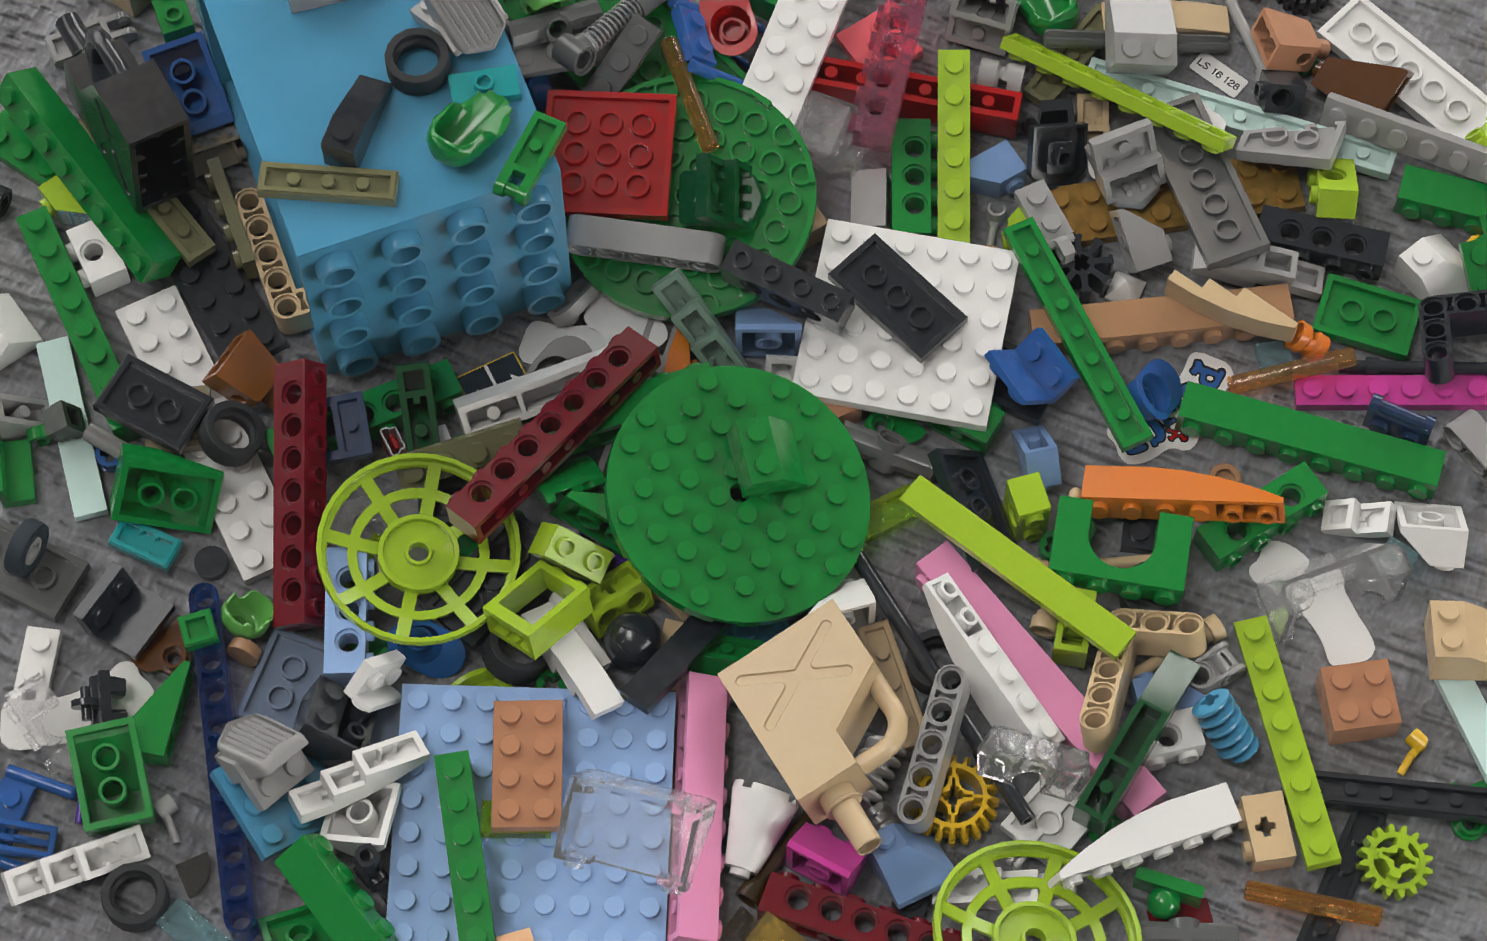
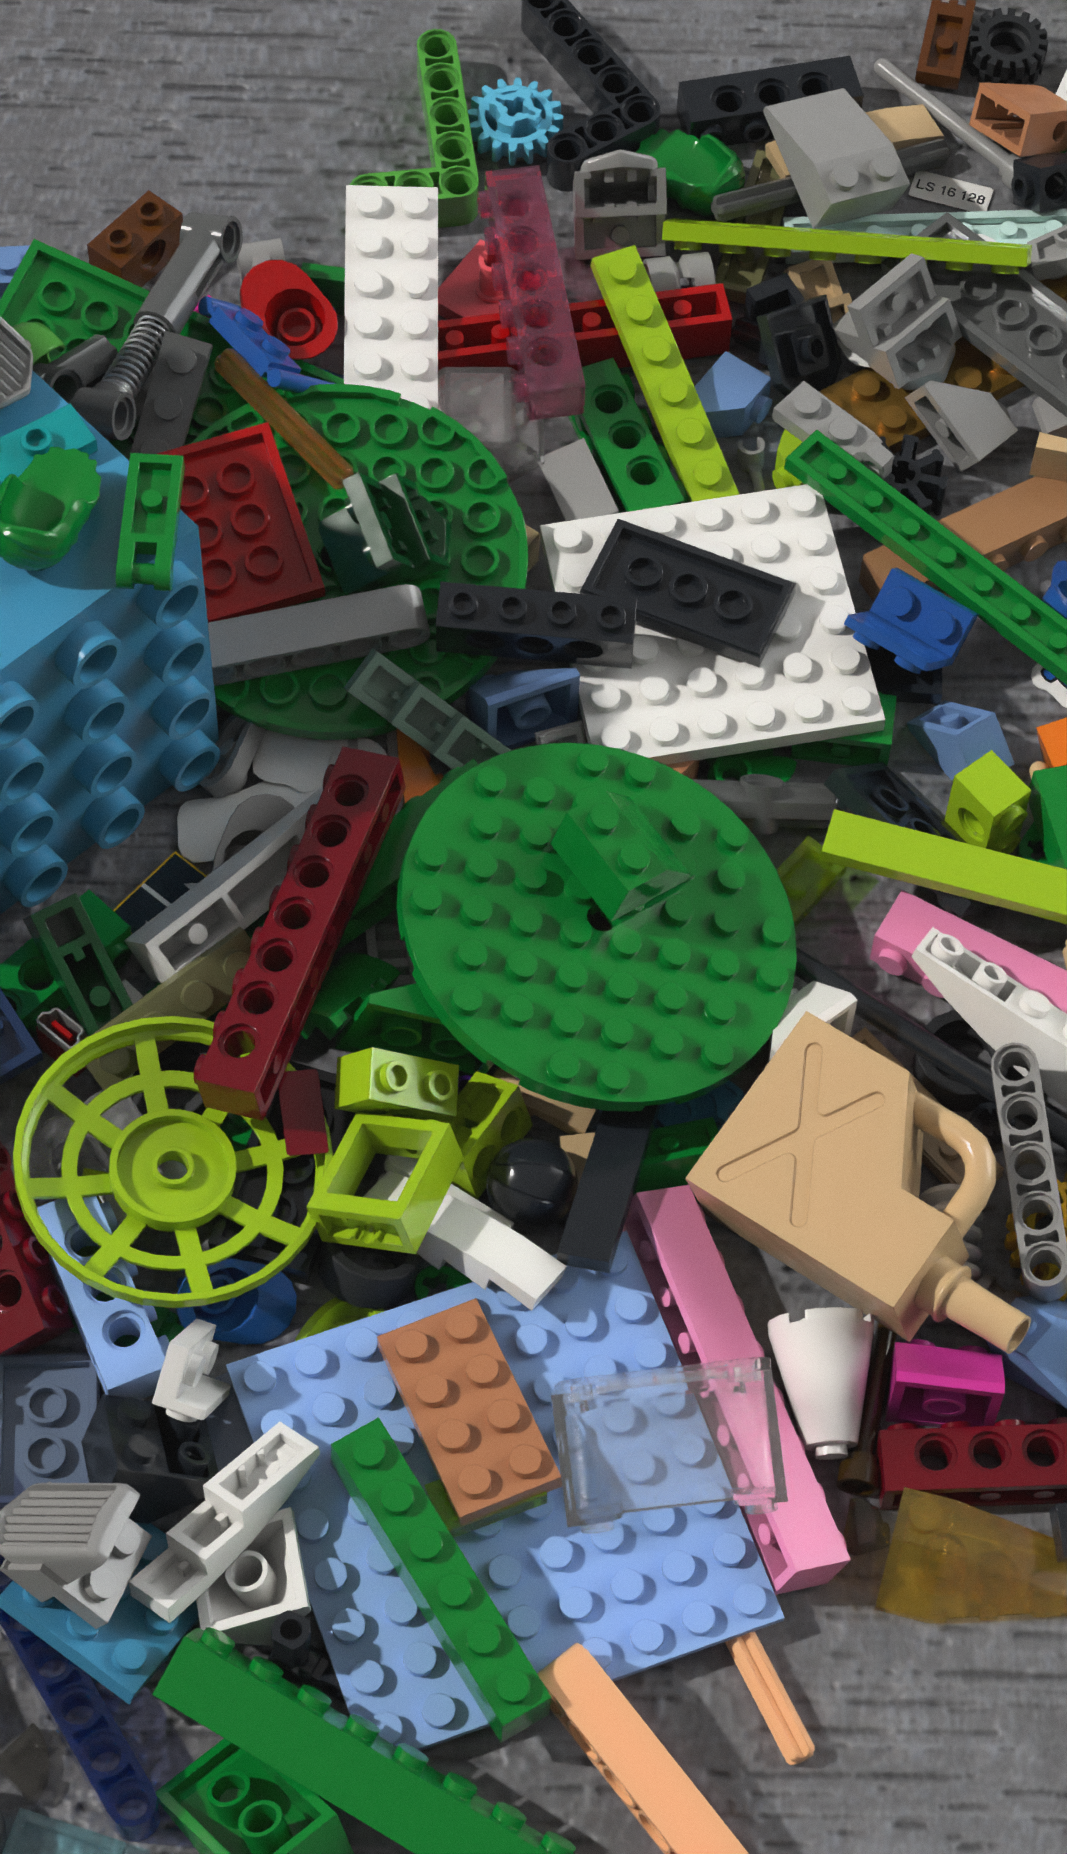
camera: 25 degrees left, 5 degrees down
white slope [1104,271,1146,302] -> none
none -> dark red sticker [278,1069,329,1156]

